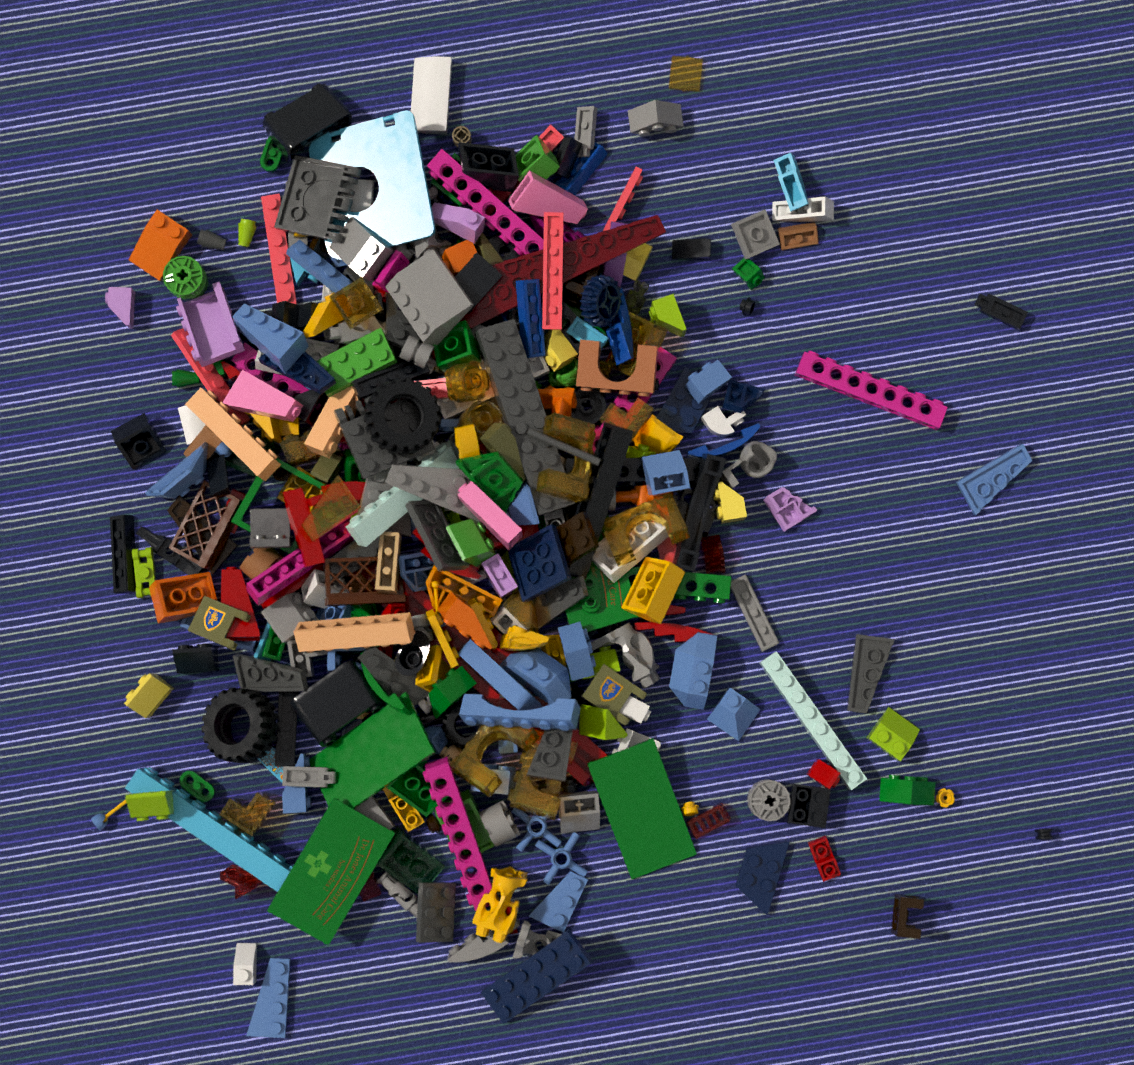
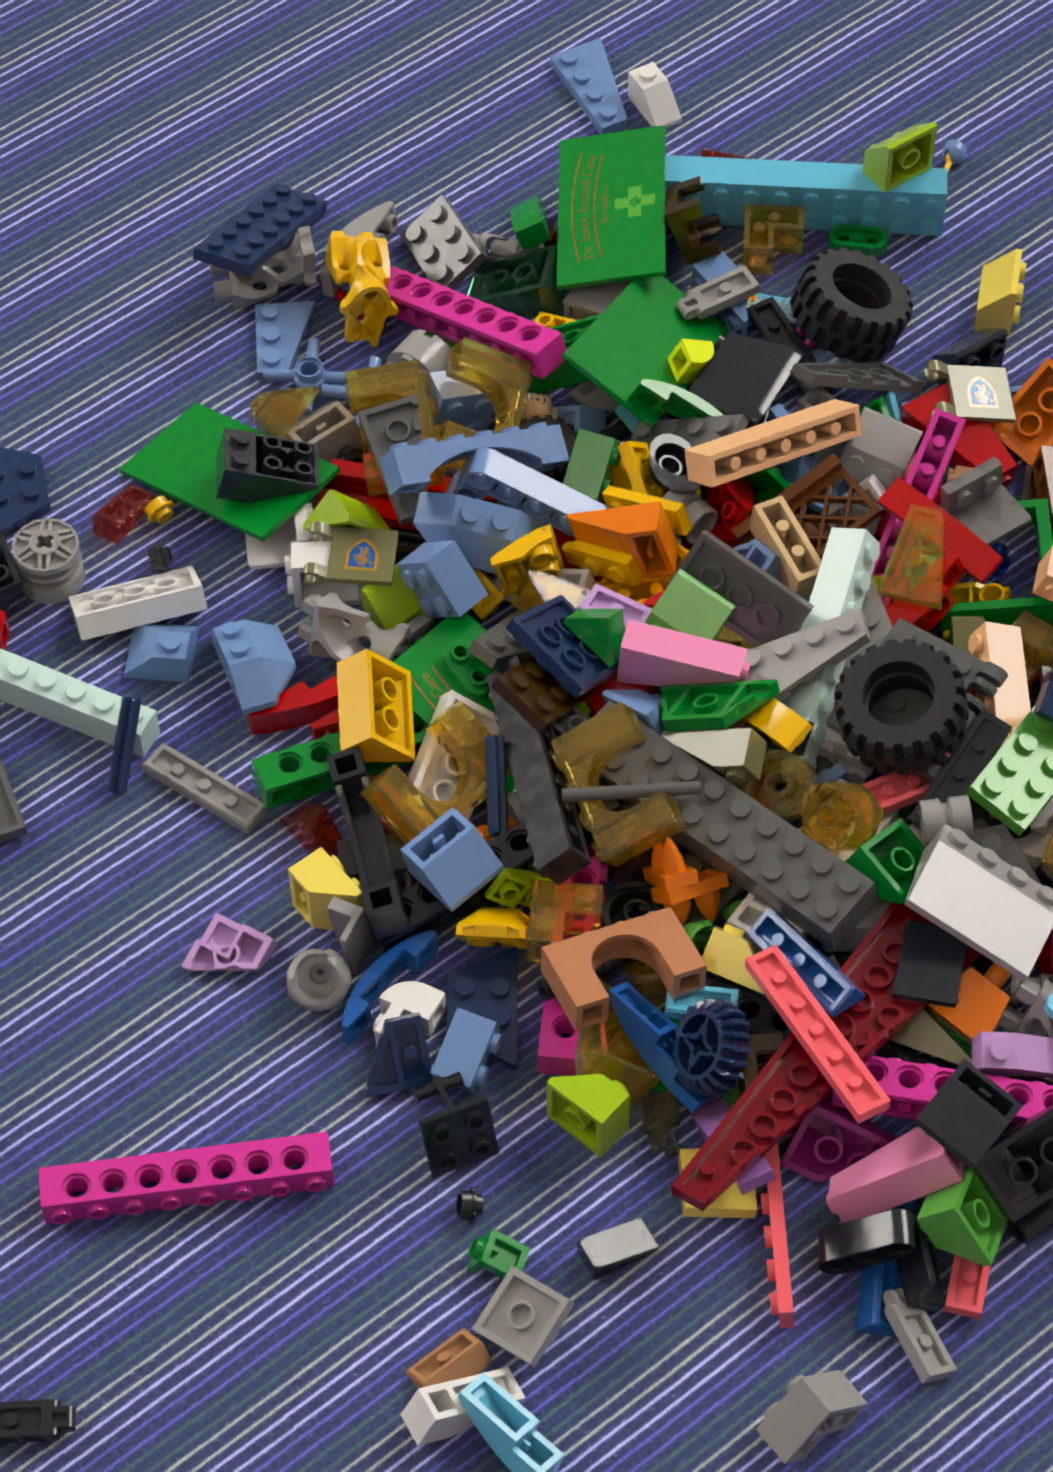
camera: 150 degrees right, 30 degrees down
none -> white slope [68,566,208,641]
none -> dark blue axle [107,695,141,794]
none -> black plate [148,542,174,573]
none -> black slope [216,428,319,503]
none -> clear yellow slope [248,386,321,438]
none -> black plate [412,1071,499,1178]
none -> dark blue axle [484,735,508,836]
none -> green slope [510,194,551,251]
none -> green slope [562,609,625,668]
none -> dark brown panel [664,176,723,265]
none -> neon yellow brick [667,338,714,383]
none -> black beam [818,1209,916,1274]
none -> black slope [913,1059,1023,1170]

